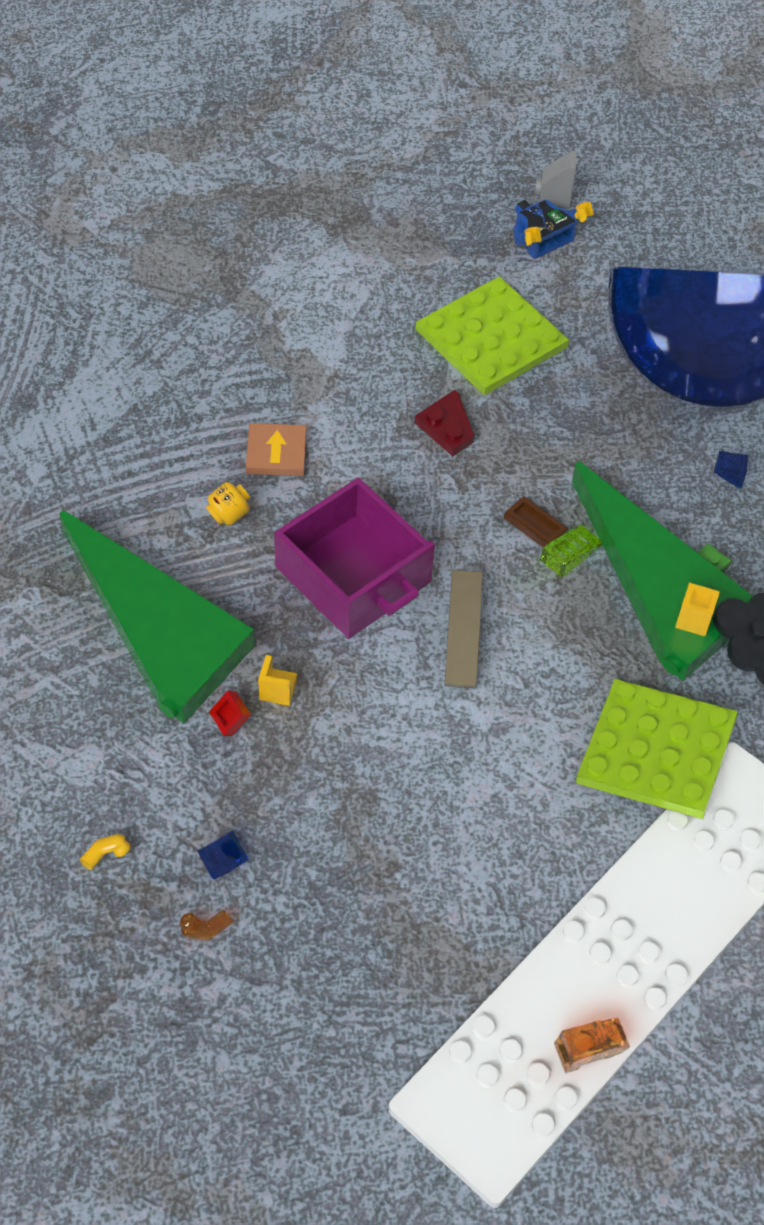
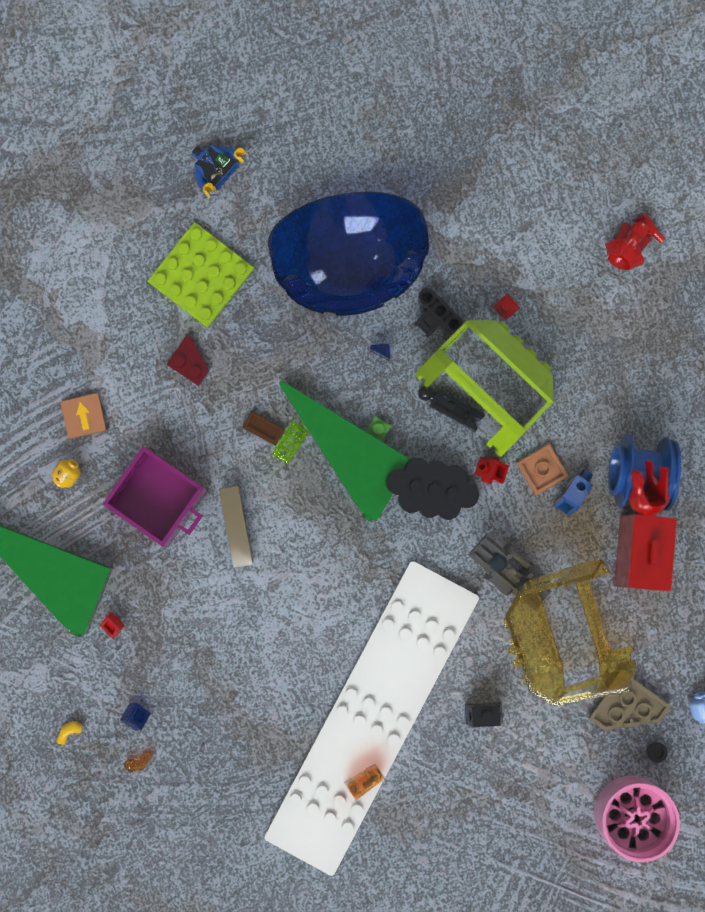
camera: 10 degrees left, 30 degrees up
yellow panel [258,655,297,706] -> none
light grey slope [535,151,577,208] -> none
lime plate [576,679,738,819] -> none
yellow panel [675,582,720,636] -> none

